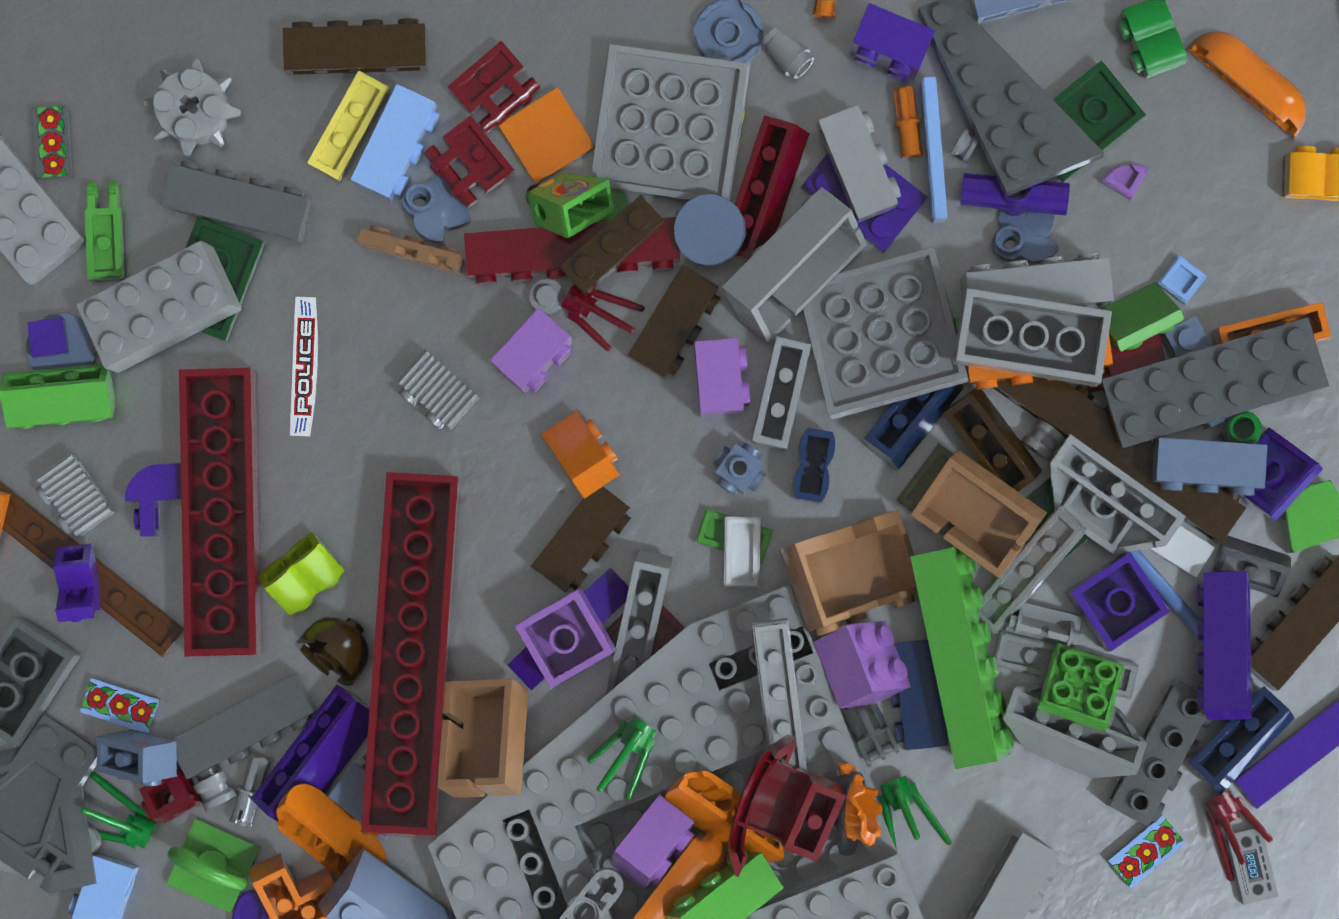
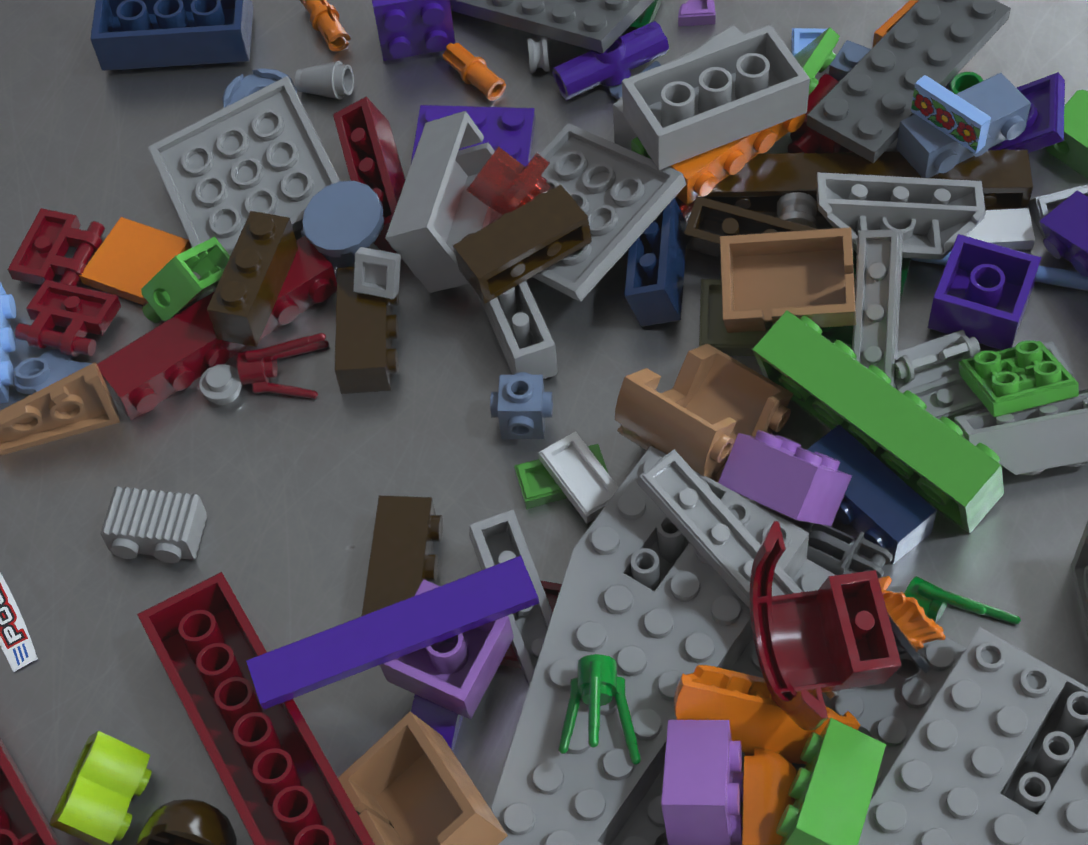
camera: 30 degrees left, 30 degrees down
medium lavender brick [490,307,573,394] -> none
orange brick [541,411,620,499] -> none
medium lavender brick [694,338,750,418] -> none
dark blue brick [792,428,835,504] -> none
light grey brick [816,104,901,223] -> none
light blue tile [920,77,948,223] -> none
none -> dark purple tile [246,556,539,709]
none -> light grey tile [354,247,401,299]
none -> dark brown brick [453,184,592,303]
none -> clear red brick [466,147,551,215]
none -> tile [911,75,991,154]

